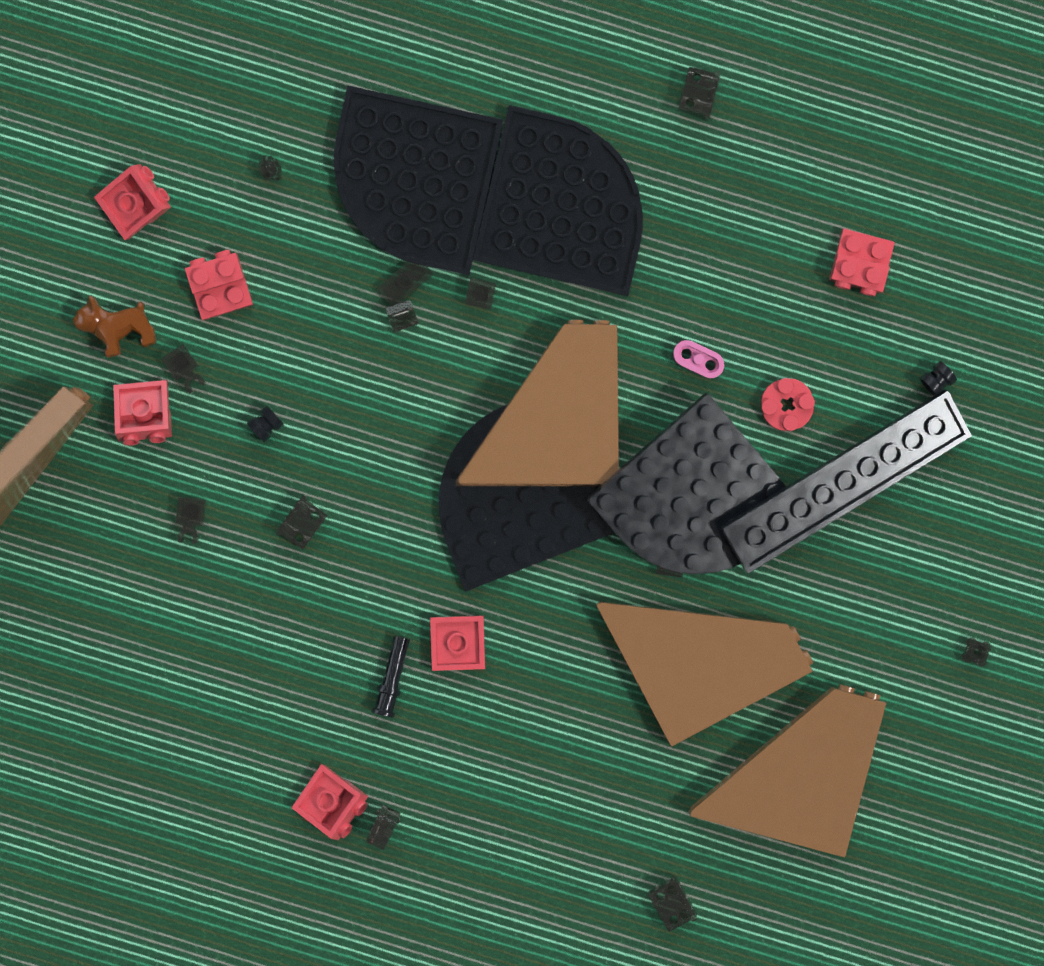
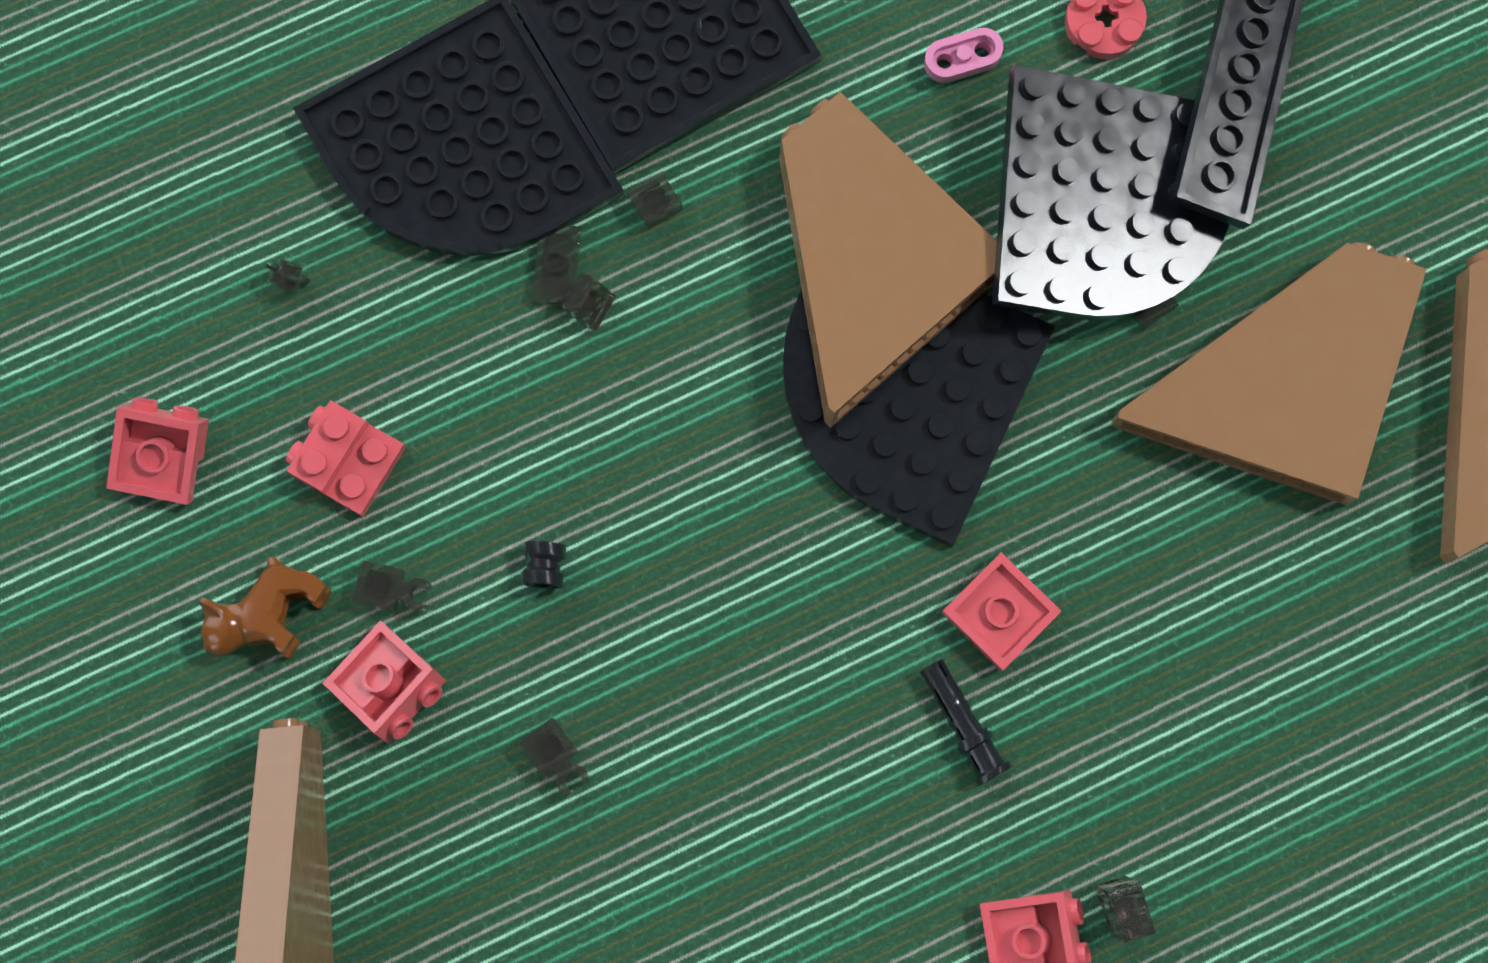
camera: 45 degrees left, 10 degrees down
clear smoke piece [277,495,328,550] -> none

